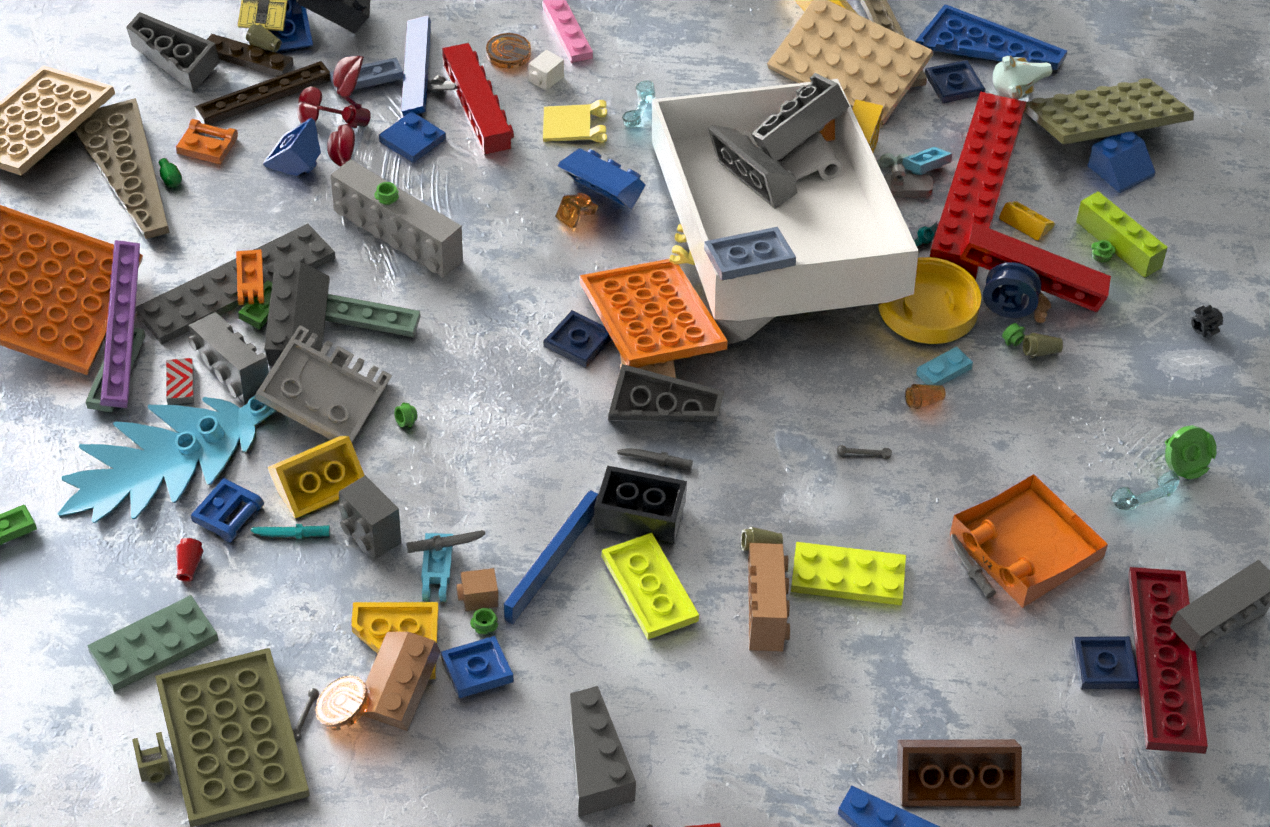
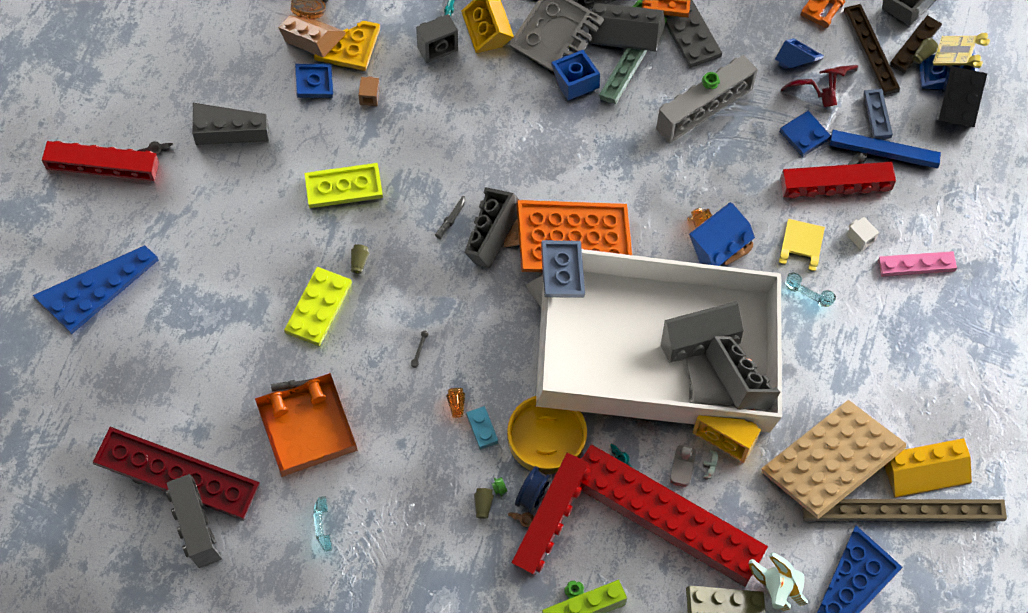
camera: 105 degrees right, 15 degrees up
bright green plate [394,402,418,428] -> none
dark grey piece [406,530,485,553] -> none
medium azure hinge [421,533,453,602] -> none
bright green plate [470,608,498,635] -> none
clear orange tile [486,33,531,69] -> none
blue tile [504,490,598,625] -> none
dark blue tile [543,310,612,368] -> none
black brick [594,465,687,543] -> none
medium nougat wedge [748,543,790,652] -> none
reddish brown slope [897,739,1022,806] -> none
medium azure plate [902,147,952,175] -> none
dark blue tile [925,60,986,104] -> none
yellow slope [999,201,1055,240] -> none
dark blue tile [1072,636,1139,689] -> none
bright green tile [1165,425,1217,479] -> none
none -> blue slope [551,50,600,100]

